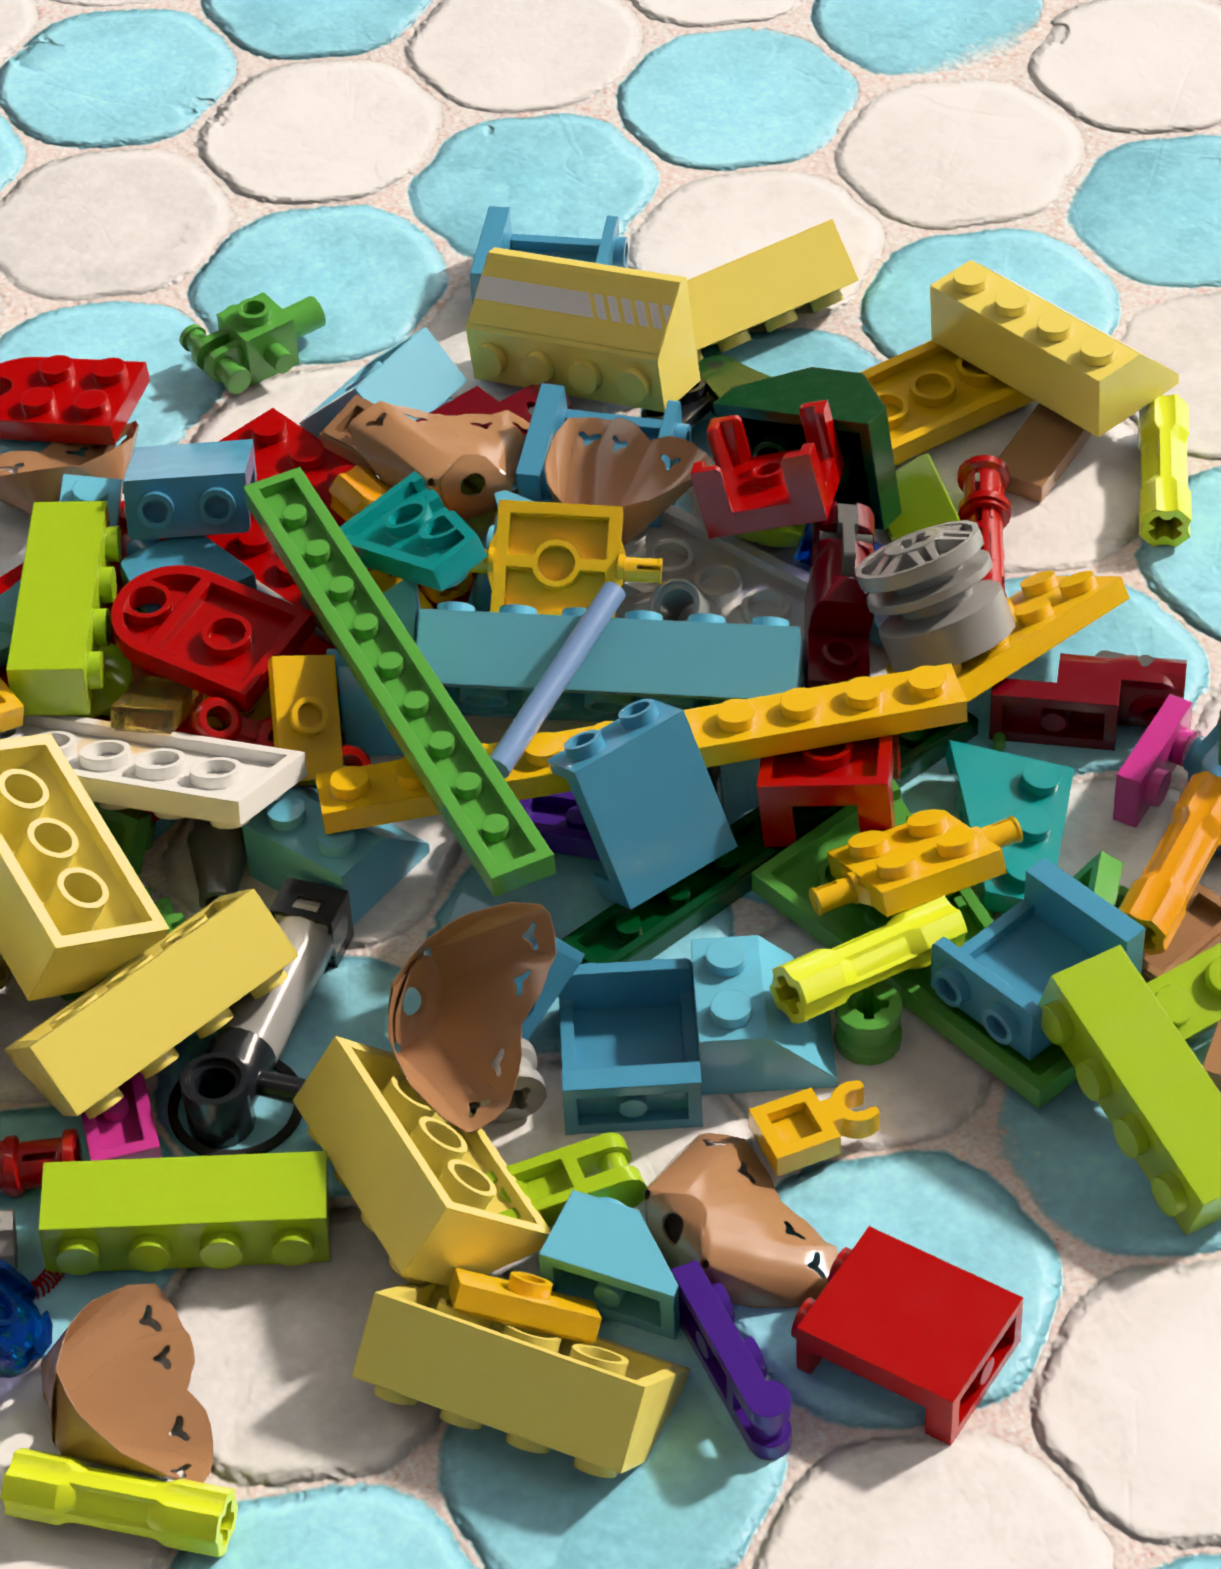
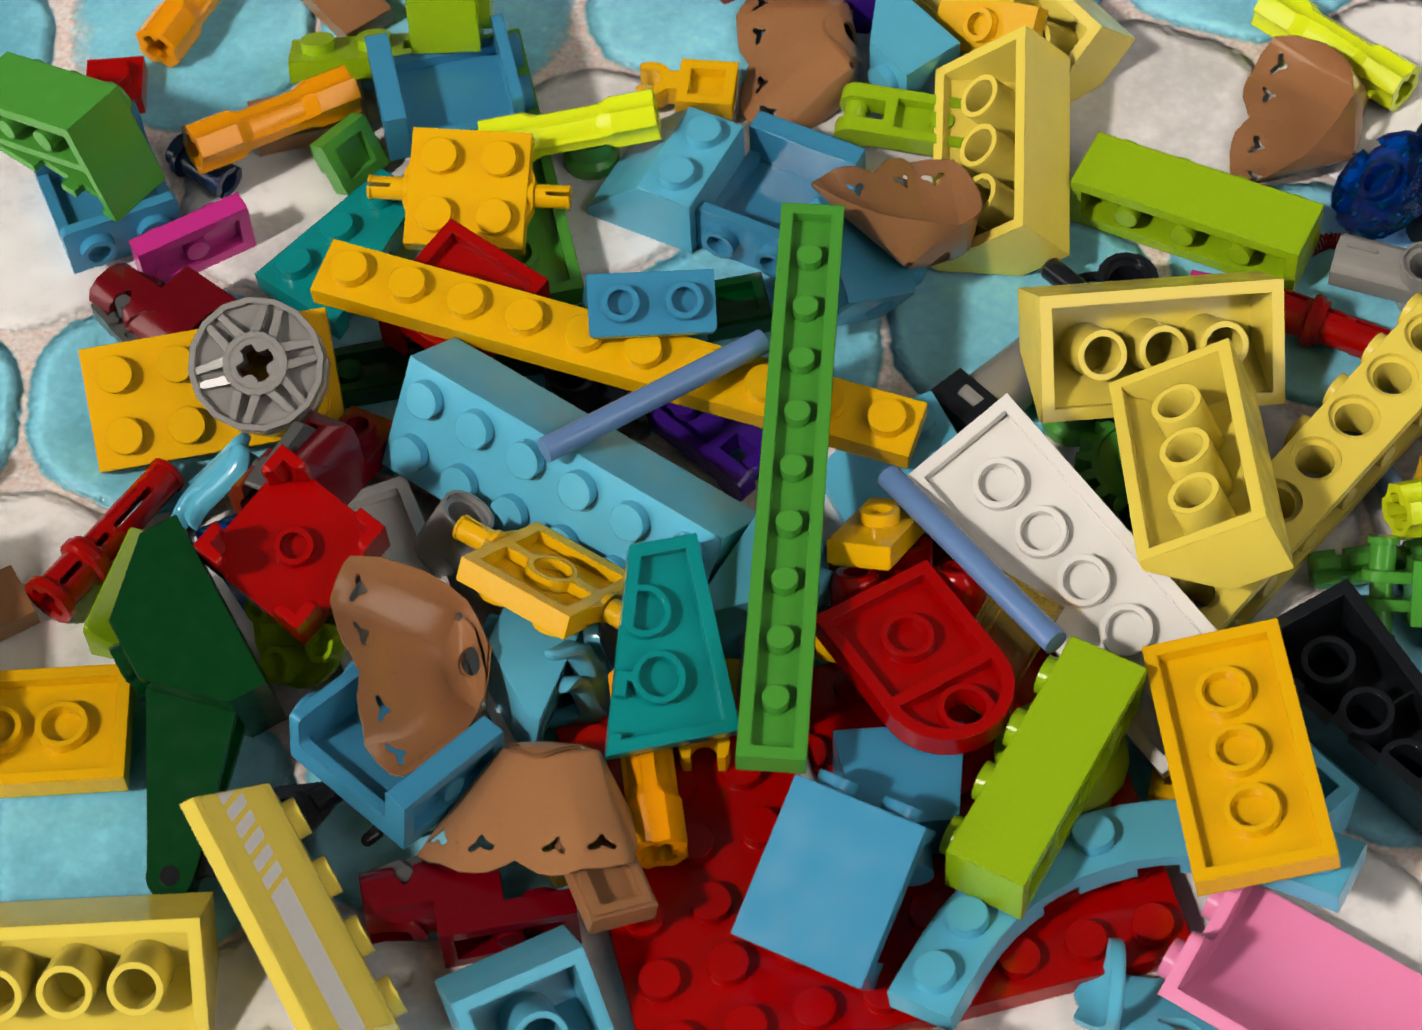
camera: 150 degrees left, 10 degrees up
none -> medium blue bar [877,465,1067,653]

